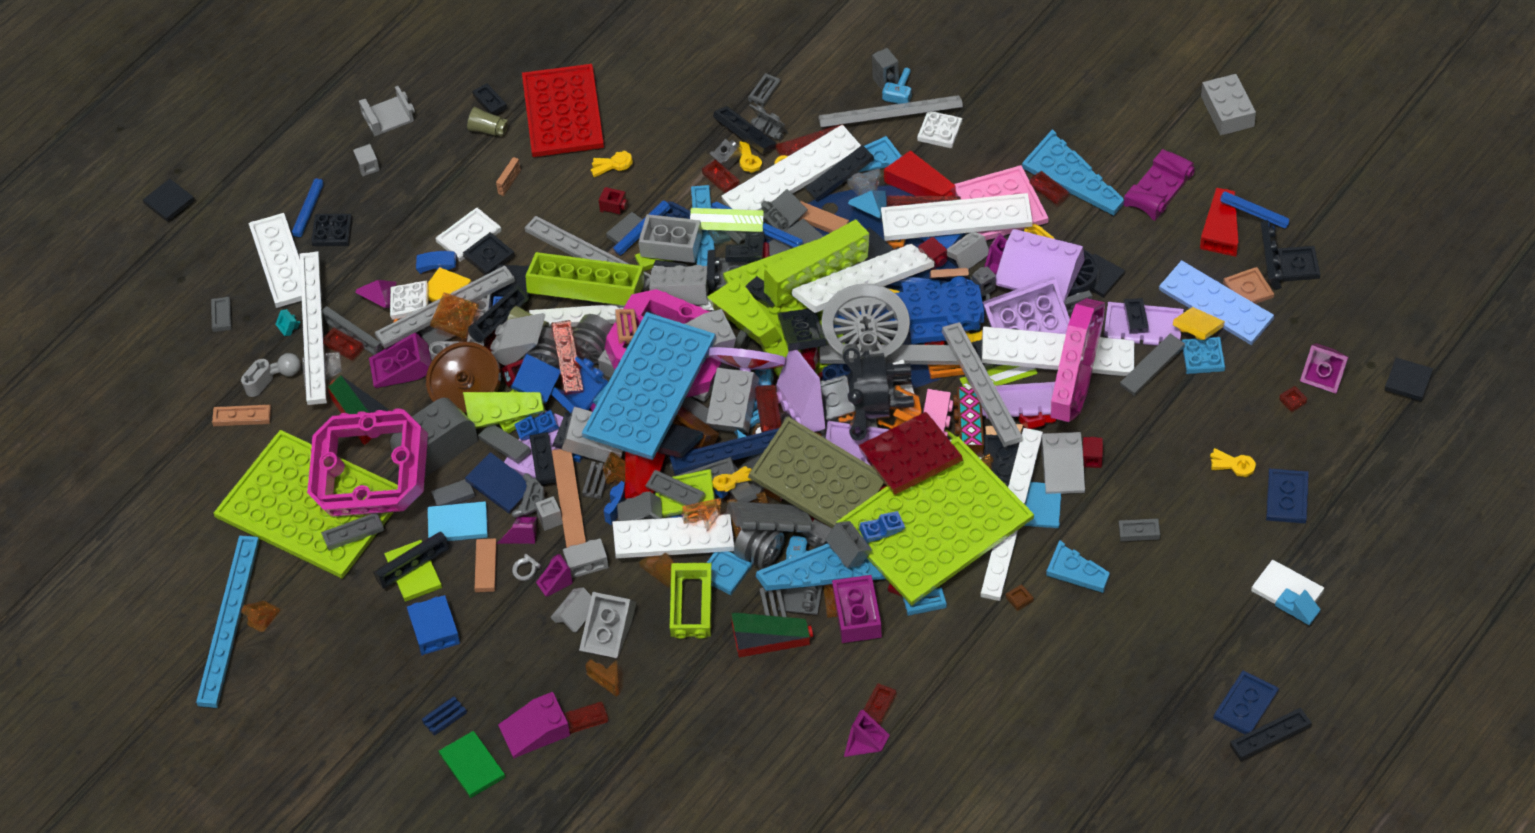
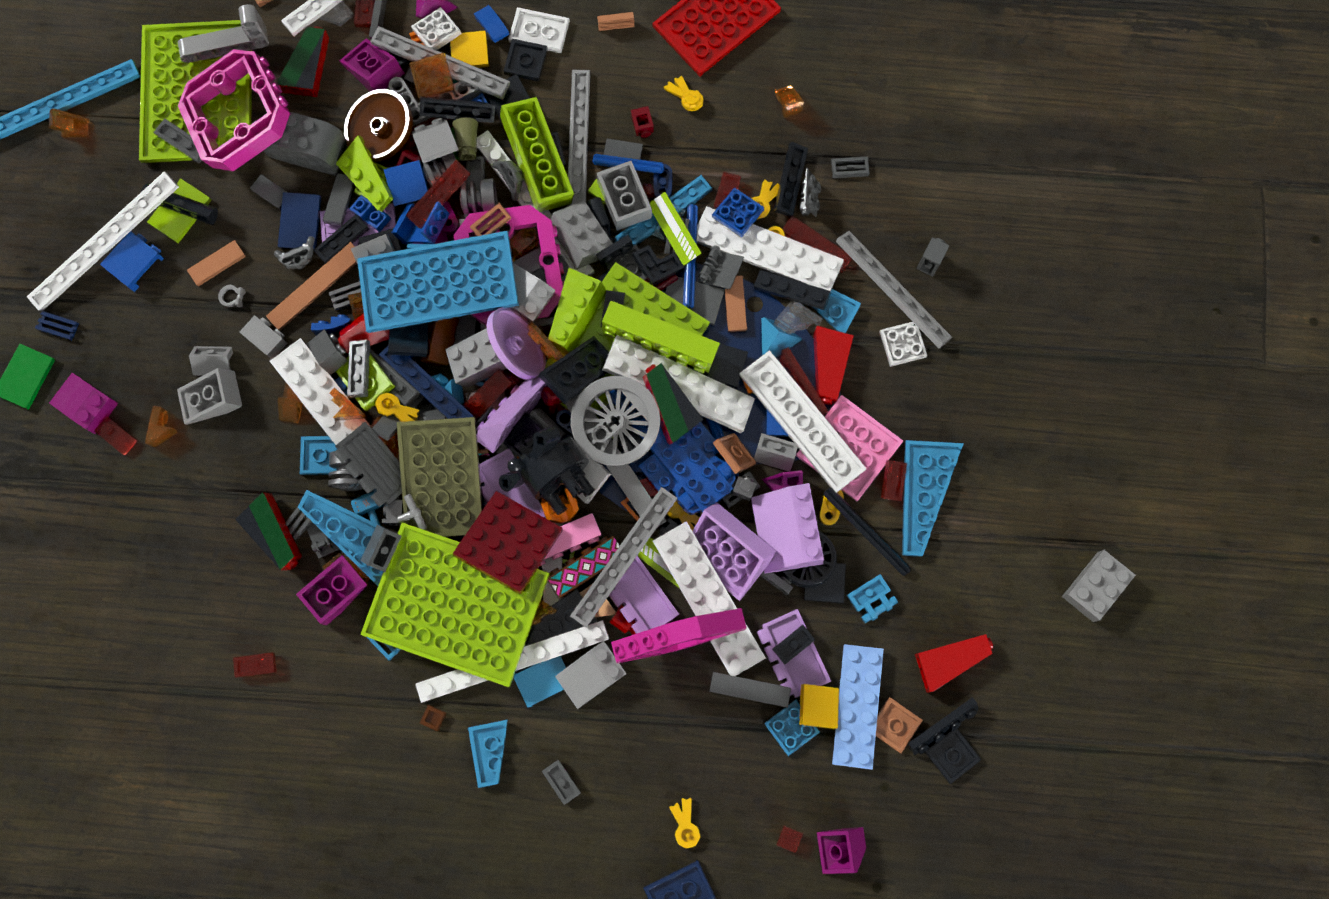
camera: 55 degrees right, 25 degrees up
medium azure tile [428,502,488,541] -> none
magenta slope [497,517,537,544] -> none
light grey panel [535,496,562,531] -> none
magenta slope [536,554,572,596] -> none
lime piece [670,563,712,639] -> none
flat silver brick [710,139,742,170] -> none
magenta slope [844,710,890,757] -> none
blue slope [859,511,905,543] -> none
dark azure piece [882,68,912,104] -> none
dark red brick [919,237,947,270] -> none
dark red brick [1082,437,1103,468] -> none
magenta piece [1124,149,1195,221] -> none
blue axle [1220,191,1289,228] -> none
none -> white plate [27,172,179,311]
none -> light grey beam [178,5,269,63]
none -> light grey piece [397,494,427,530]
none -> dark grey piece [492,160,524,201]
none -> clear orange tile [527,322,563,360]
none -> slope [642,363,704,445]
none -> blue tile [712,187,764,237]
none -> clear orange slope [775,85,804,117]
none -> black axle [824,487,911,576]
none -> dark azure plate [847,574,898,623]

